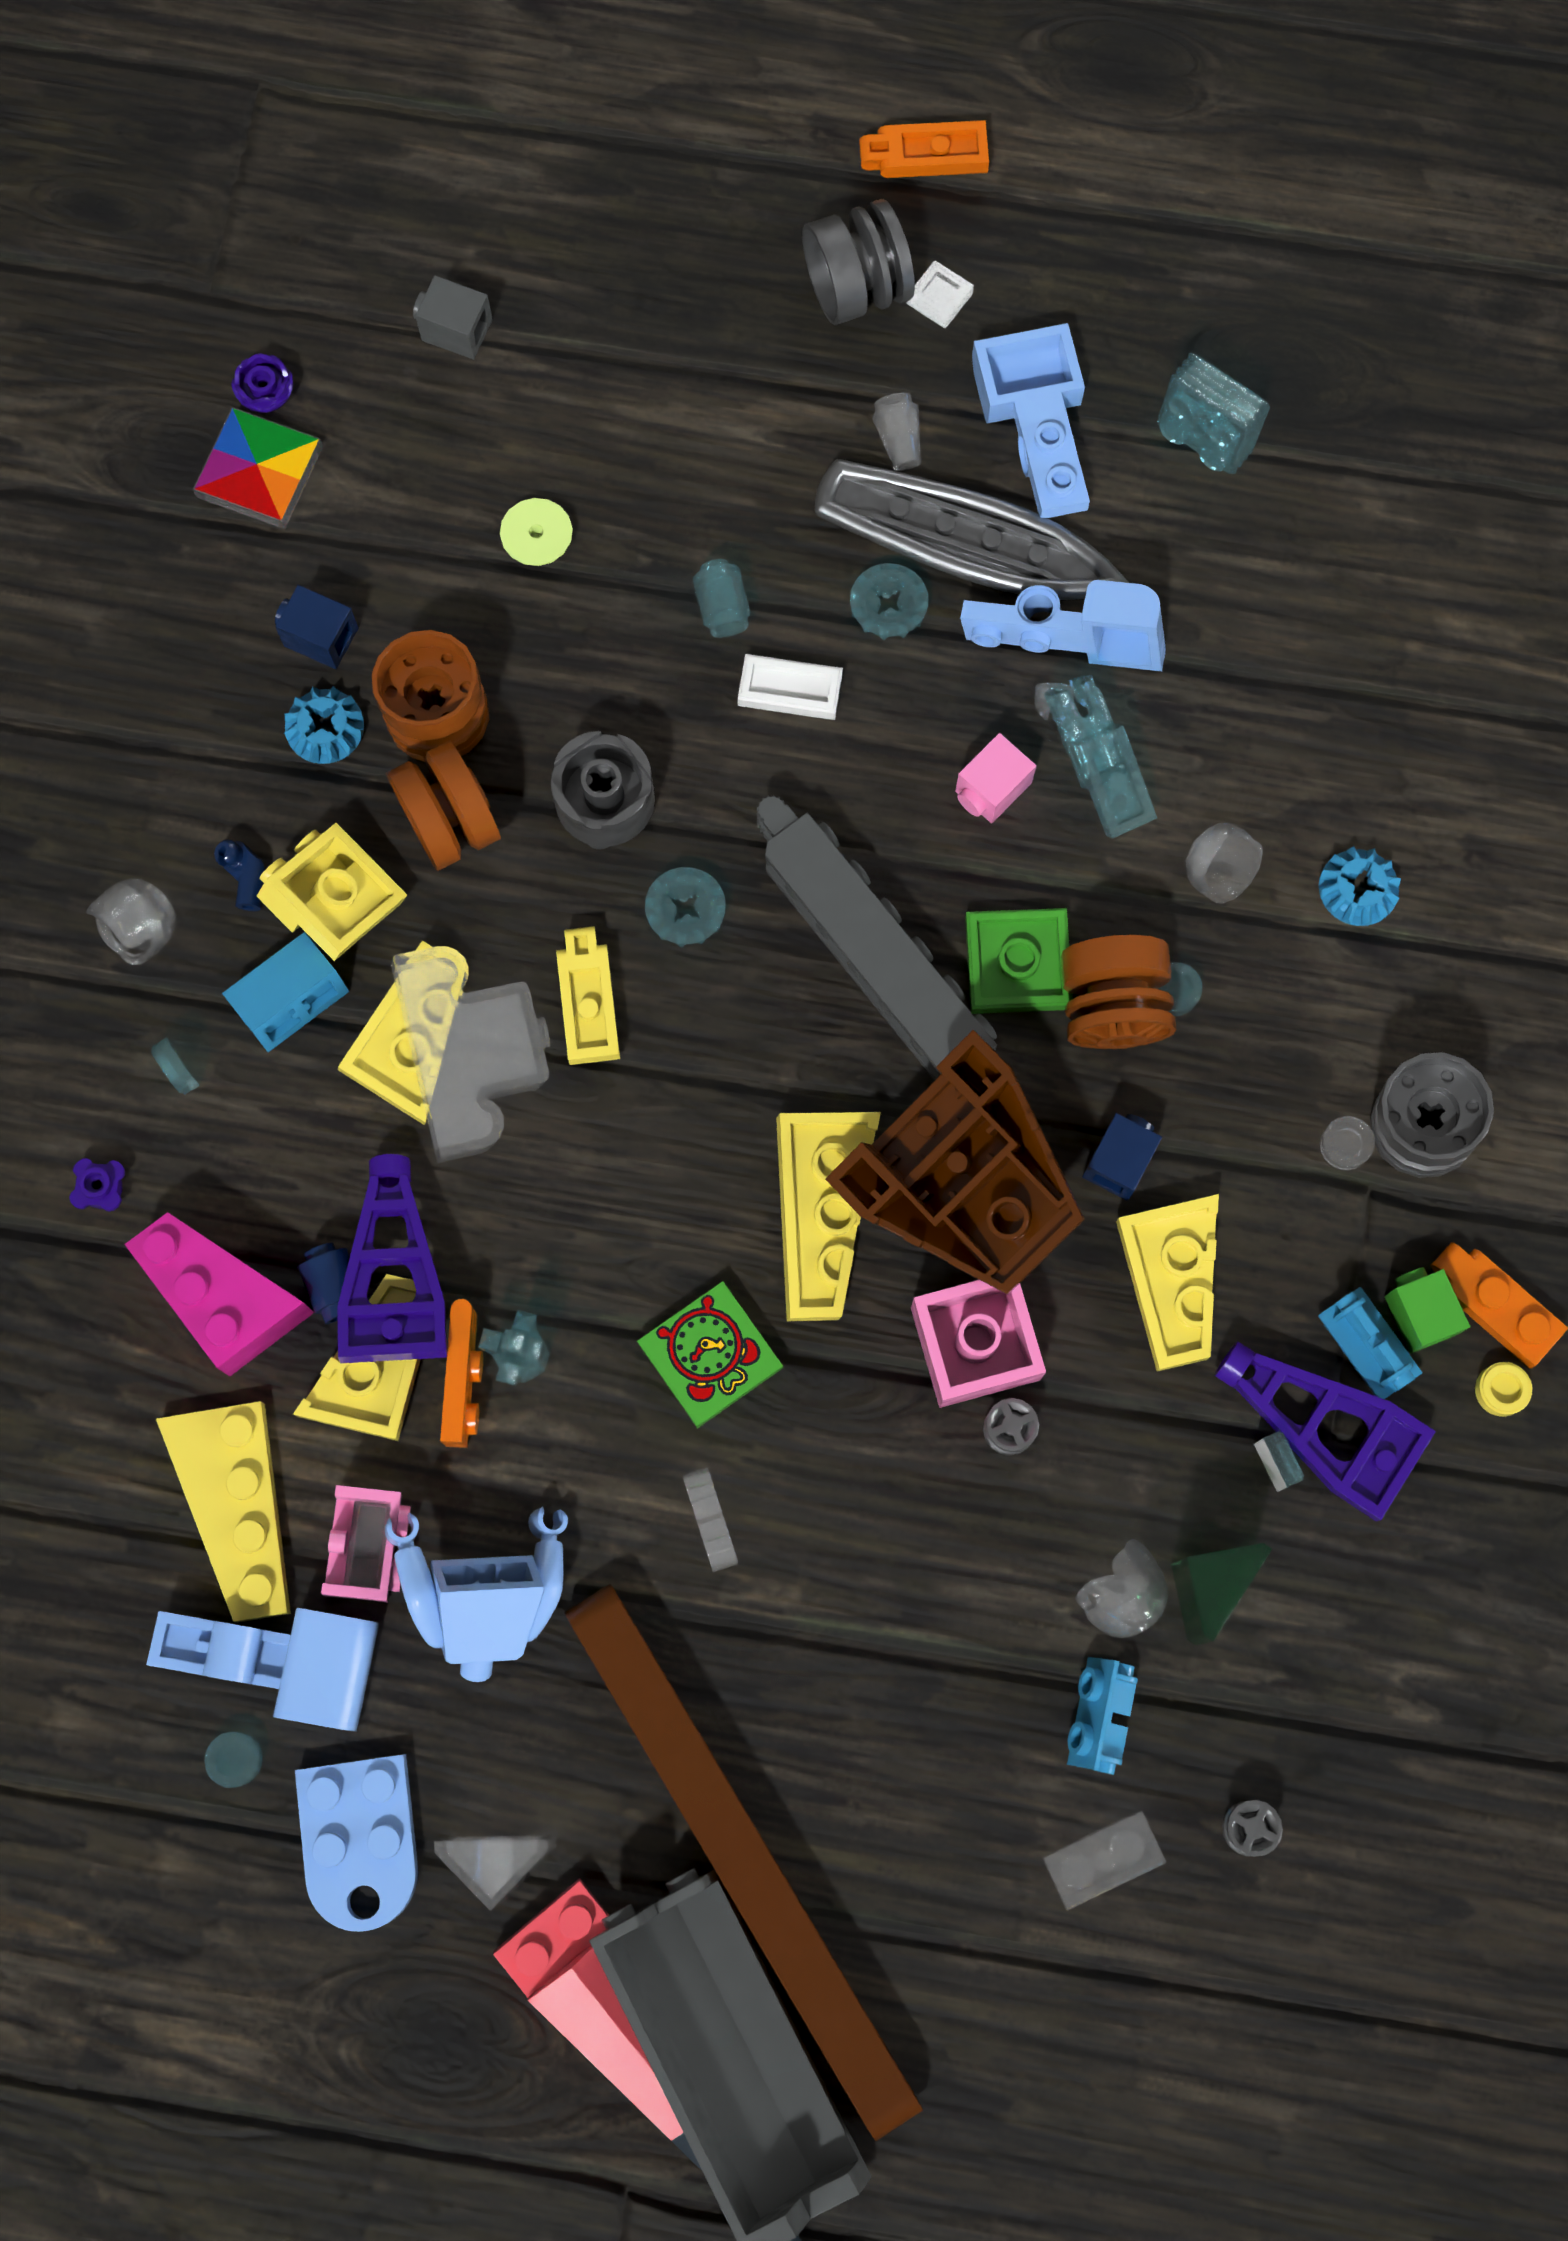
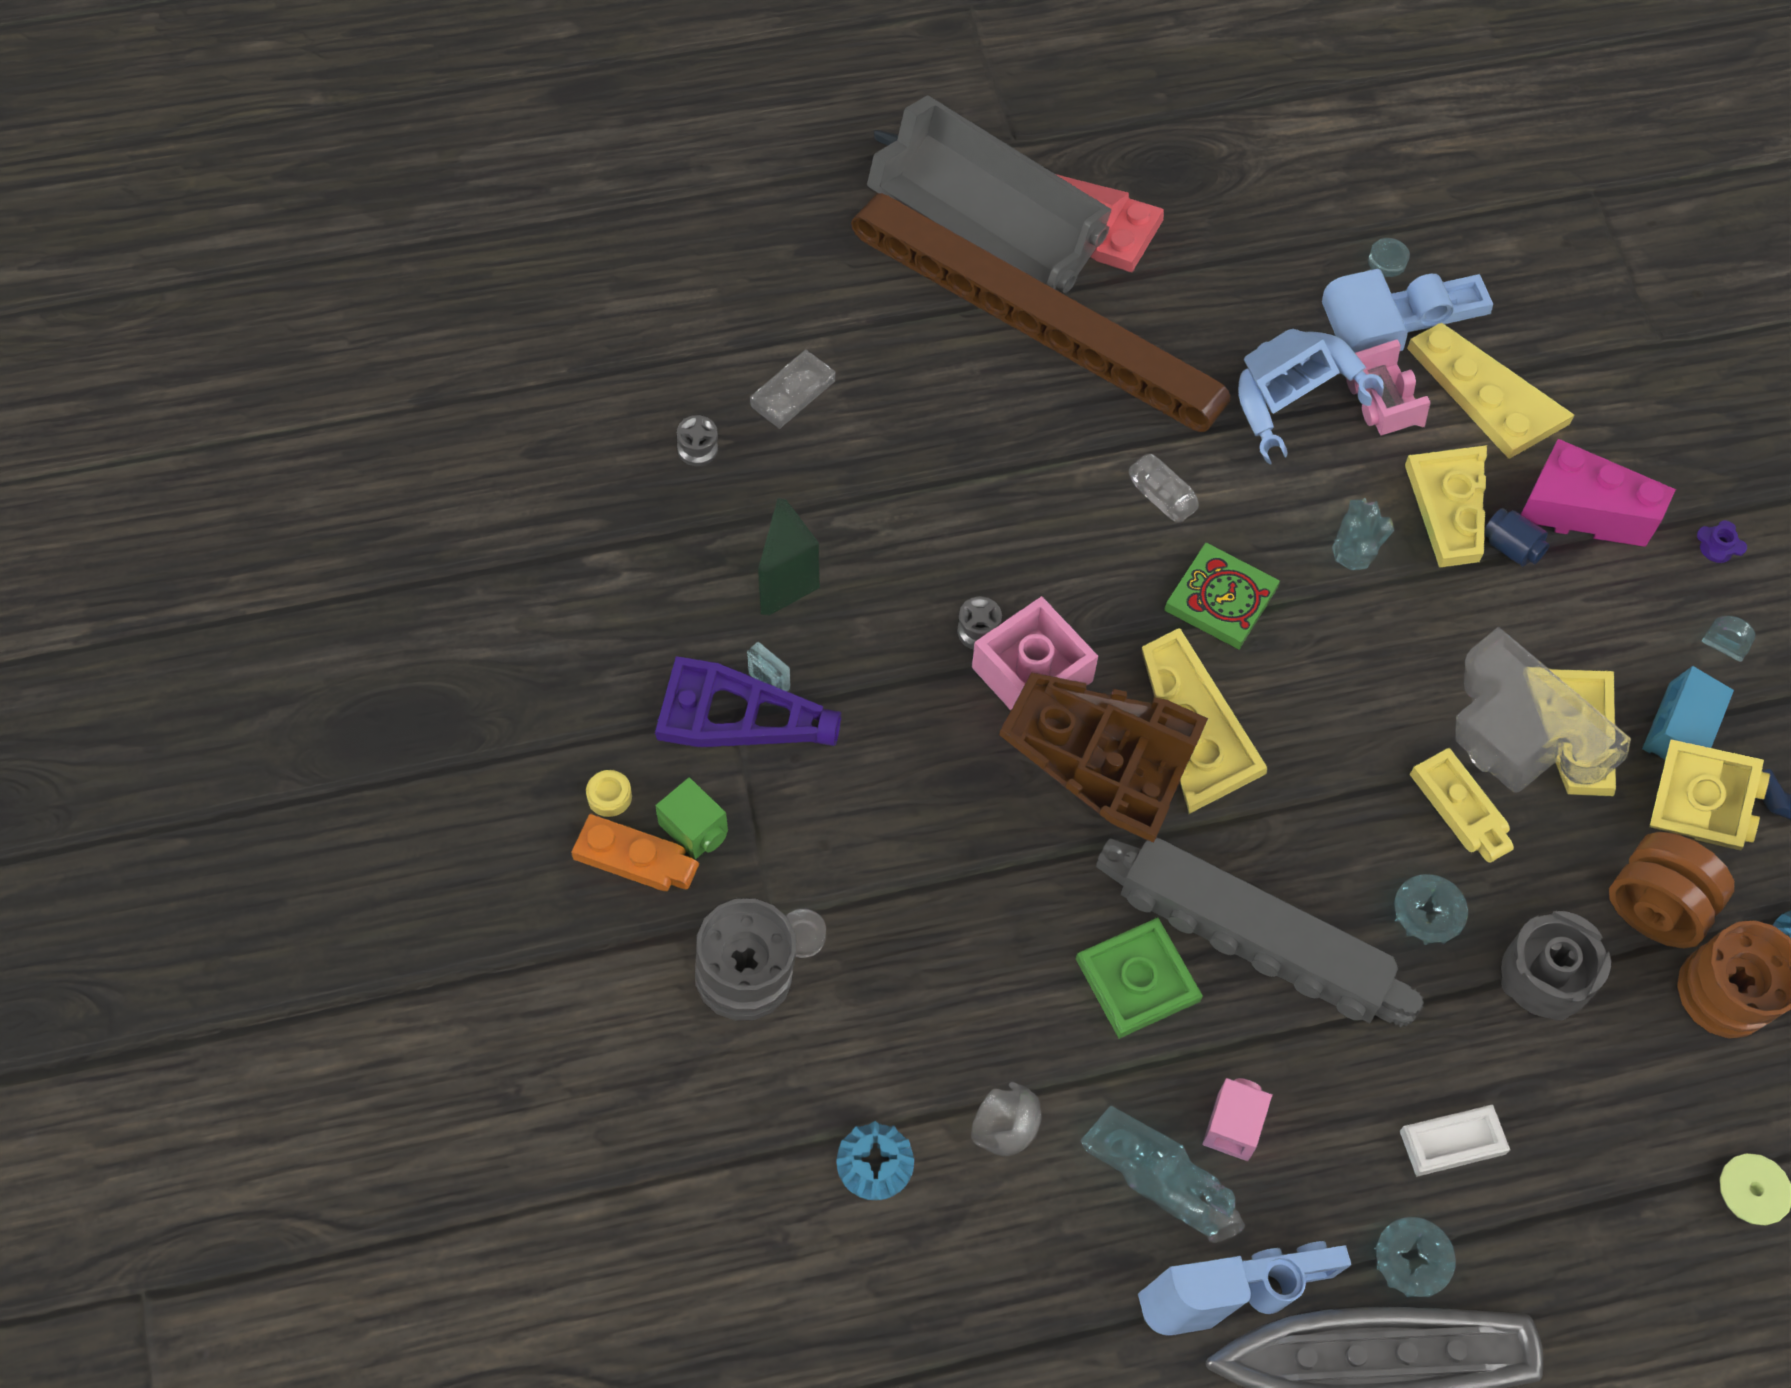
camera: 155 degrees right, 15 degrees down
light blue plate [295,1754,418,1932] -> none
dark purple plate [337,1154,447,1364] -> none
clear slope [434,1835,557,1911] -> none
orange hinge [440,1299,483,1448] -> none
clear light blue brick [692,559,751,637] -> none
dark orange wheel [1061,935,1176,1049] -> none
dark azure hinge [1067,1657,1138,1775] -> none
clear helmet [1075,1538,1168,1638] -> none
dark blue brick [1082,1113,1162,1201] -> none
light yellow wing [1116,1194,1219,1372] -> none
clear light blue tile [1158,962,1202,1016] -> none
dark azure hinge [1318,1287,1423,1399] -> none

